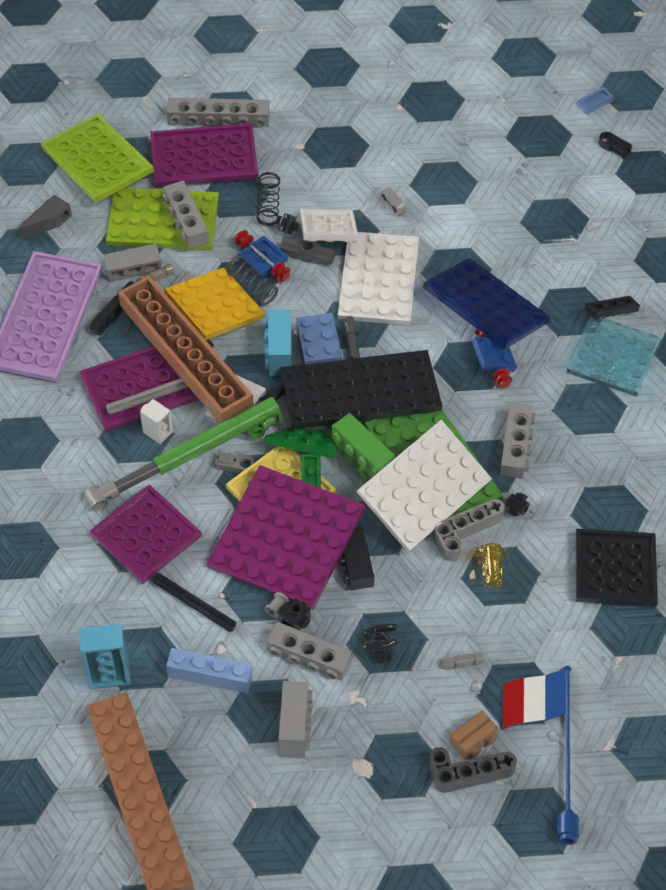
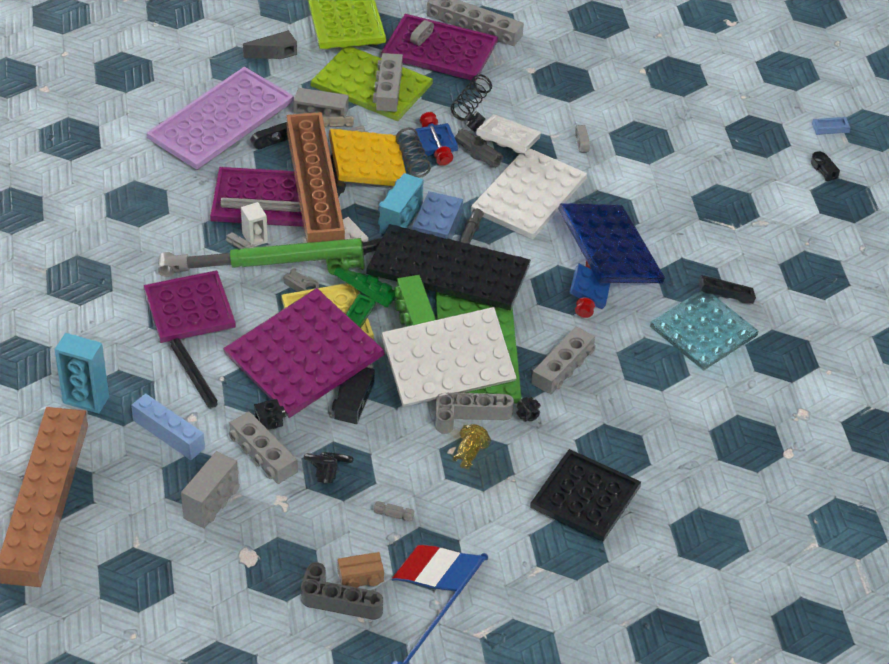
camera: 25 degrees right, 10 degrees down
light grey bush [264,592,290,619] -> none
none -> light grey axle [226,232,257,249]
none -> light grey beam [410,20,434,46]

